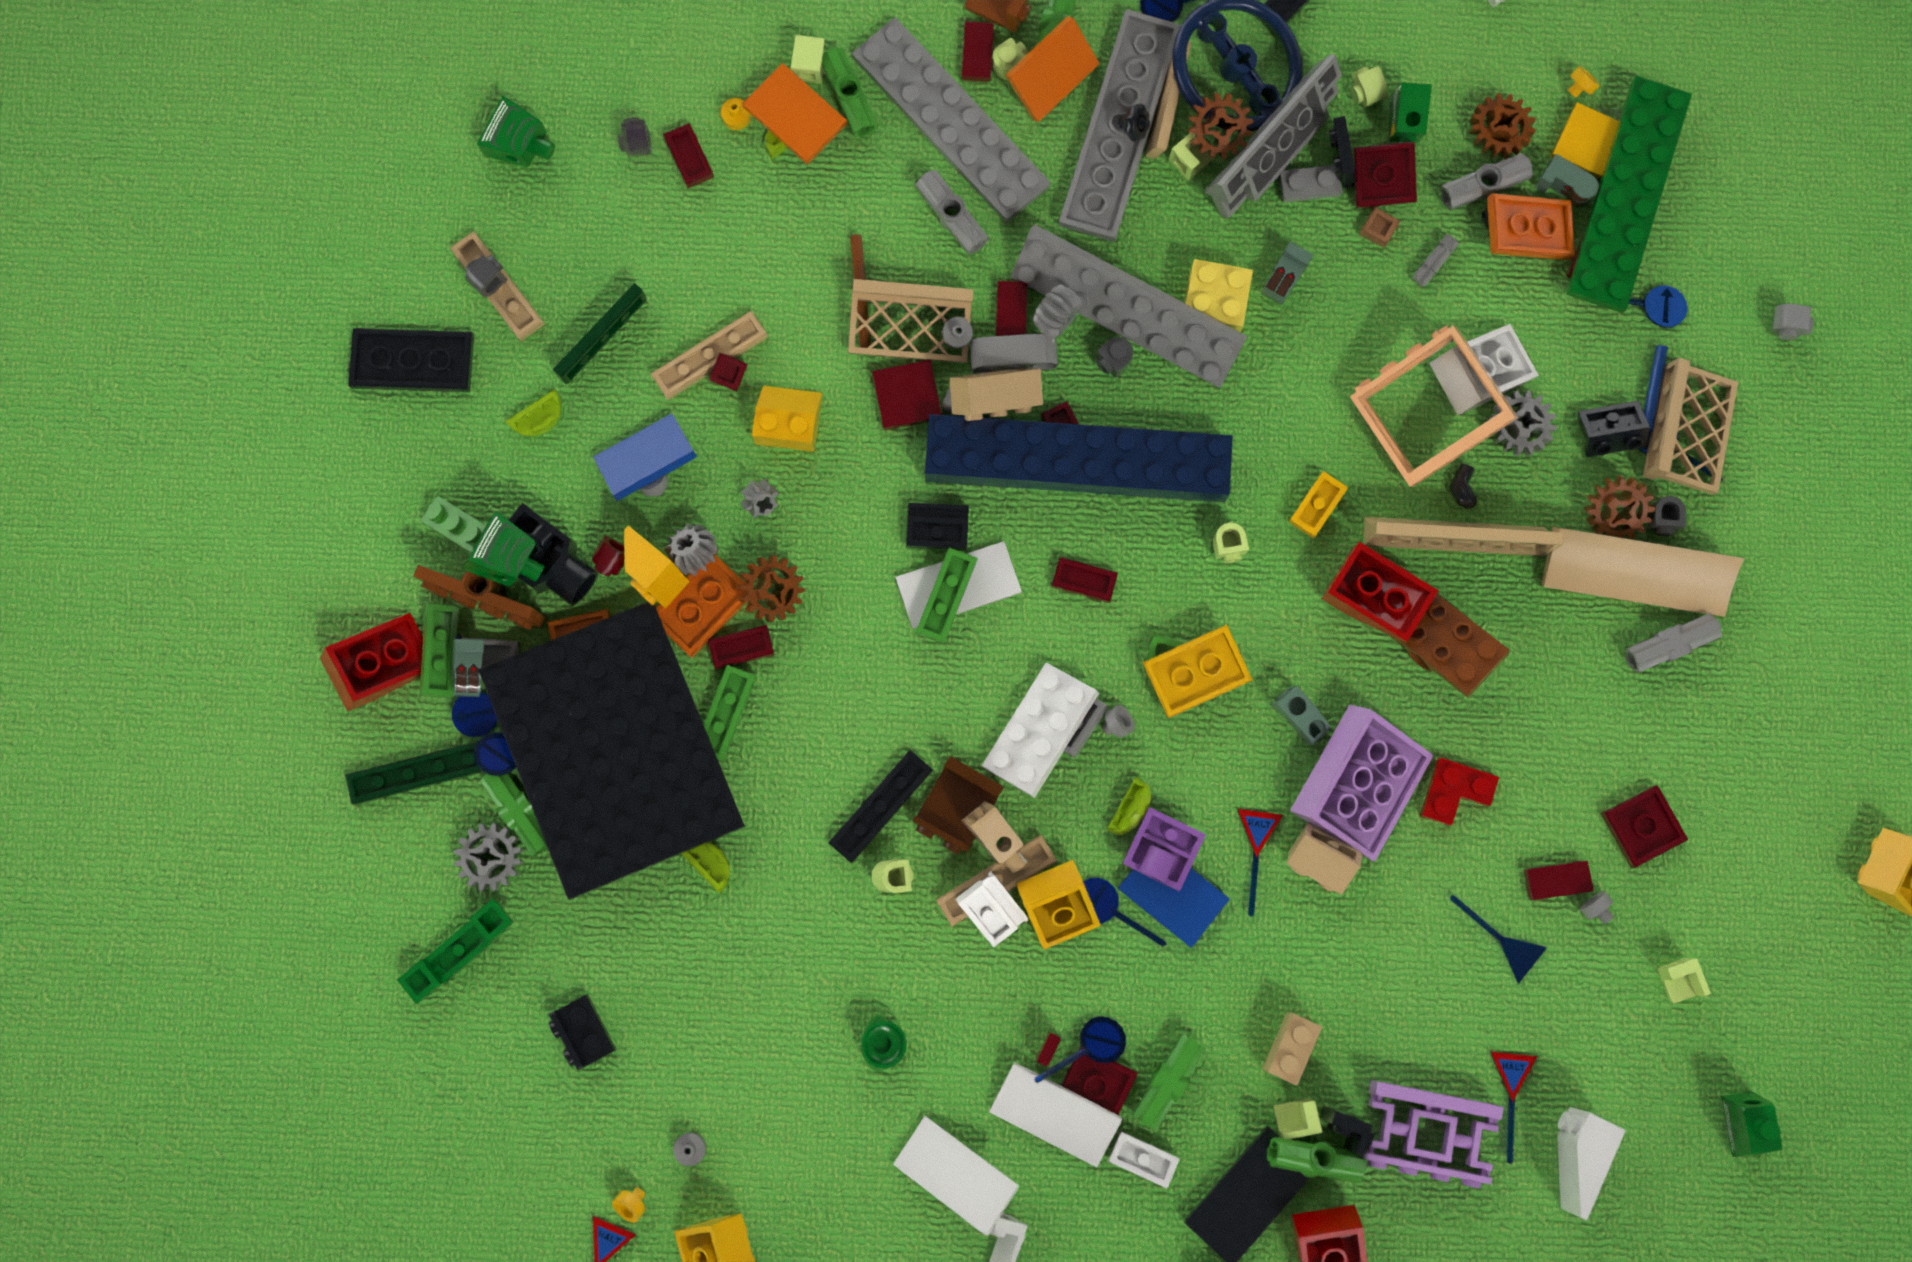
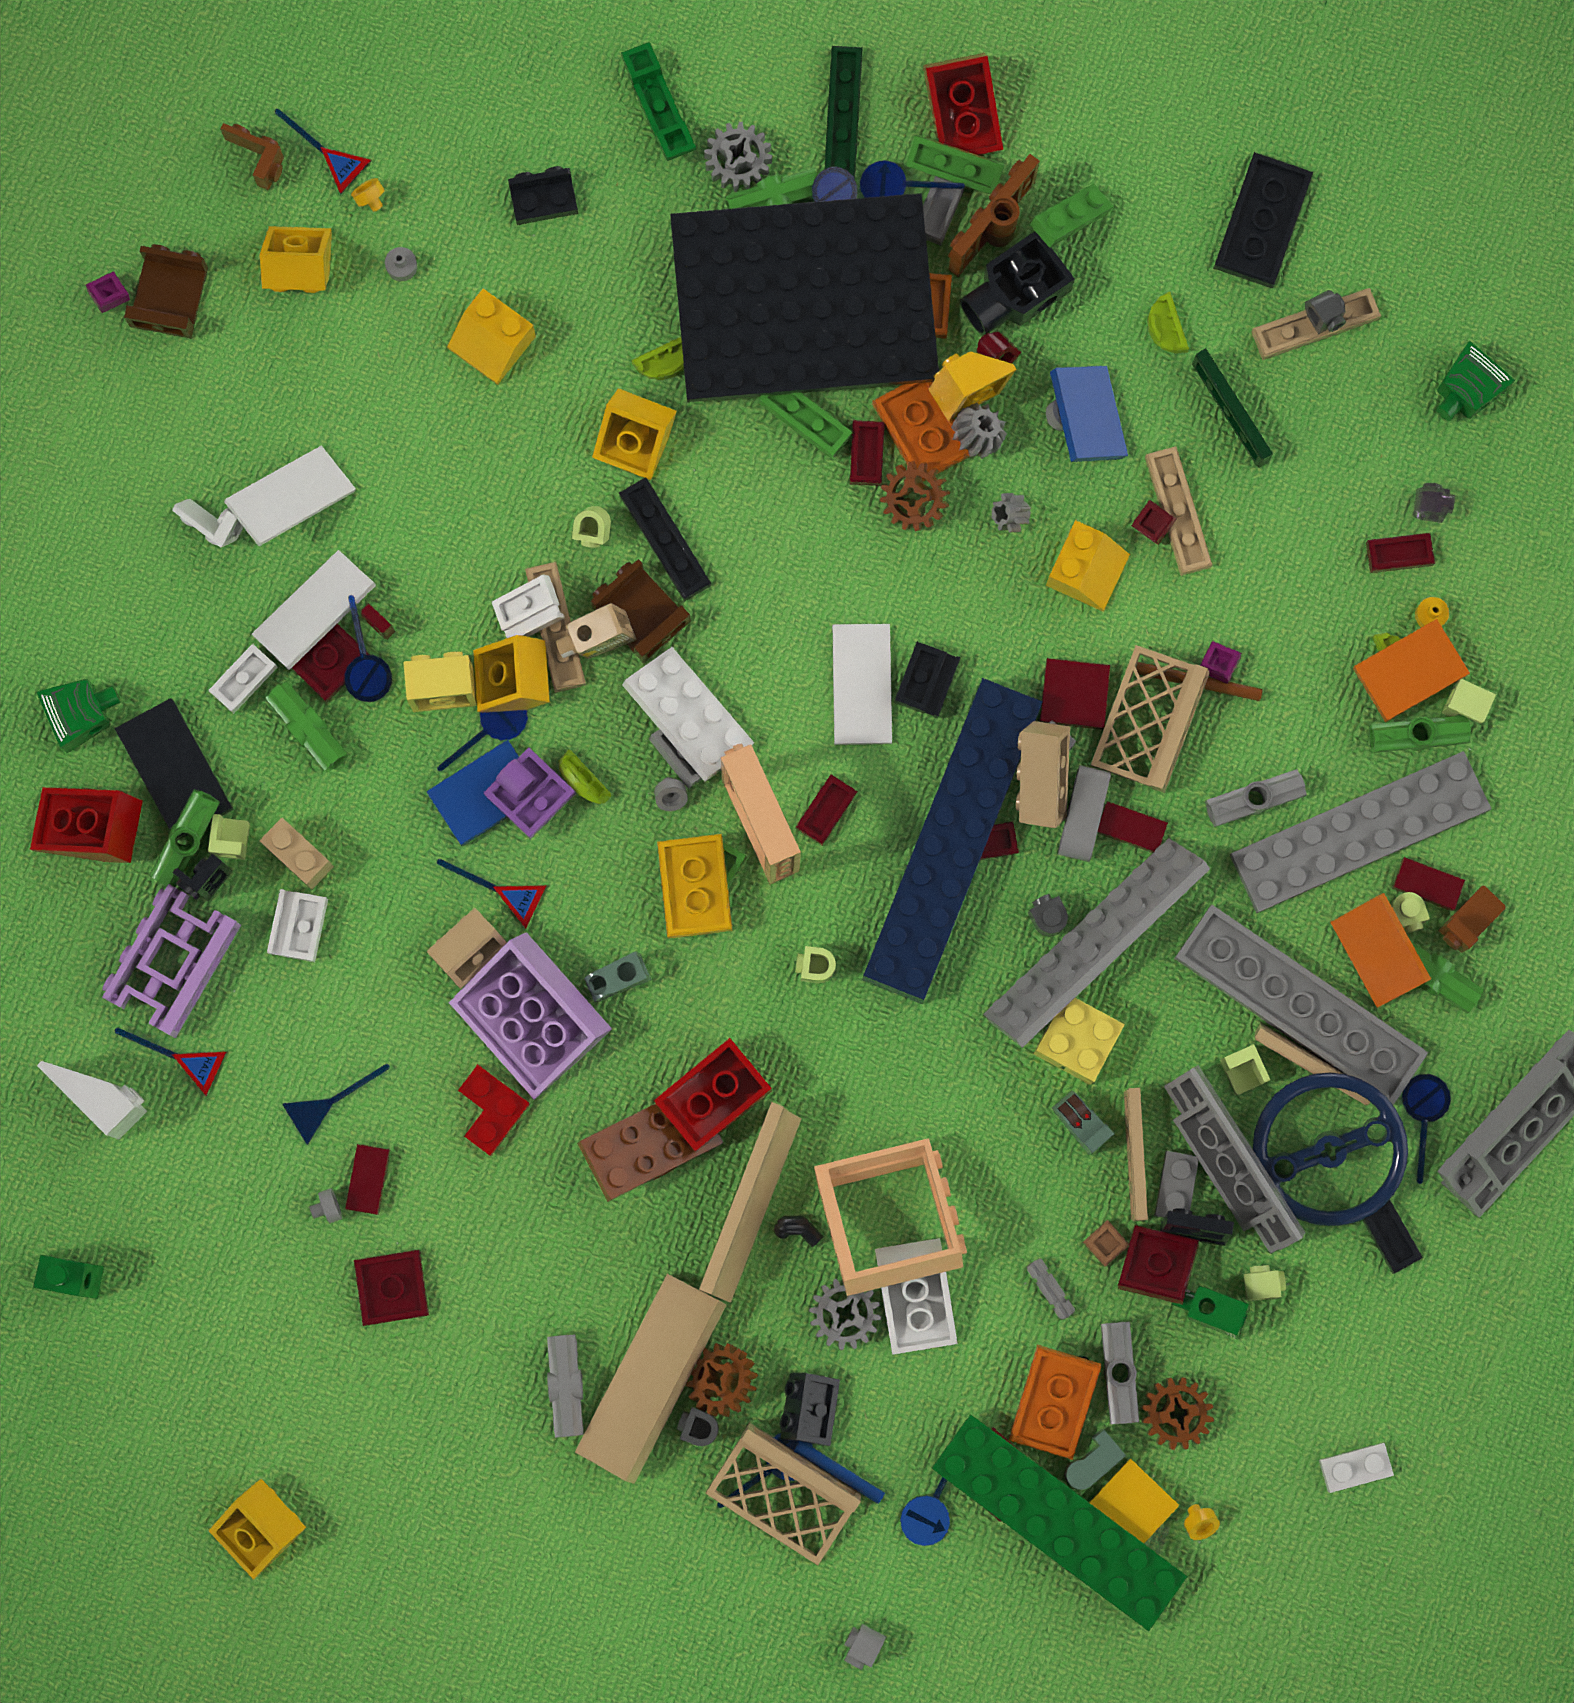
camera: 105 degrees right, 0 degrees up
sand green leg [452,639,484,697] -> none
green torso [462,511,545,586] -> none
green piece [861,1015,907,1072] -> none
bright green plate [916,547,978,644] -> none
light grey tile [942,317,973,349] -> none
light grey gear [1033,284,1082,338] -> none
black piece [1118,104,1150,142] -> none
dark orange gear [1187,92,1253,159] -> none
yellow plate [1289,471,1348,539] -> none
yellowish green panel [1657,958,1711,1003] -> none
none -> white plate [267,889,328,962]
none -> light yellow brick [403,652,477,712]
none -> yellow slope [447,288,536,385]
none -> yellow slope [592,388,677,480]
none -> light nougat window [721,743,801,885]
none -> tan tile [1124,1088,1148,1221]
none -> magenta tile [1200,641,1242,684]

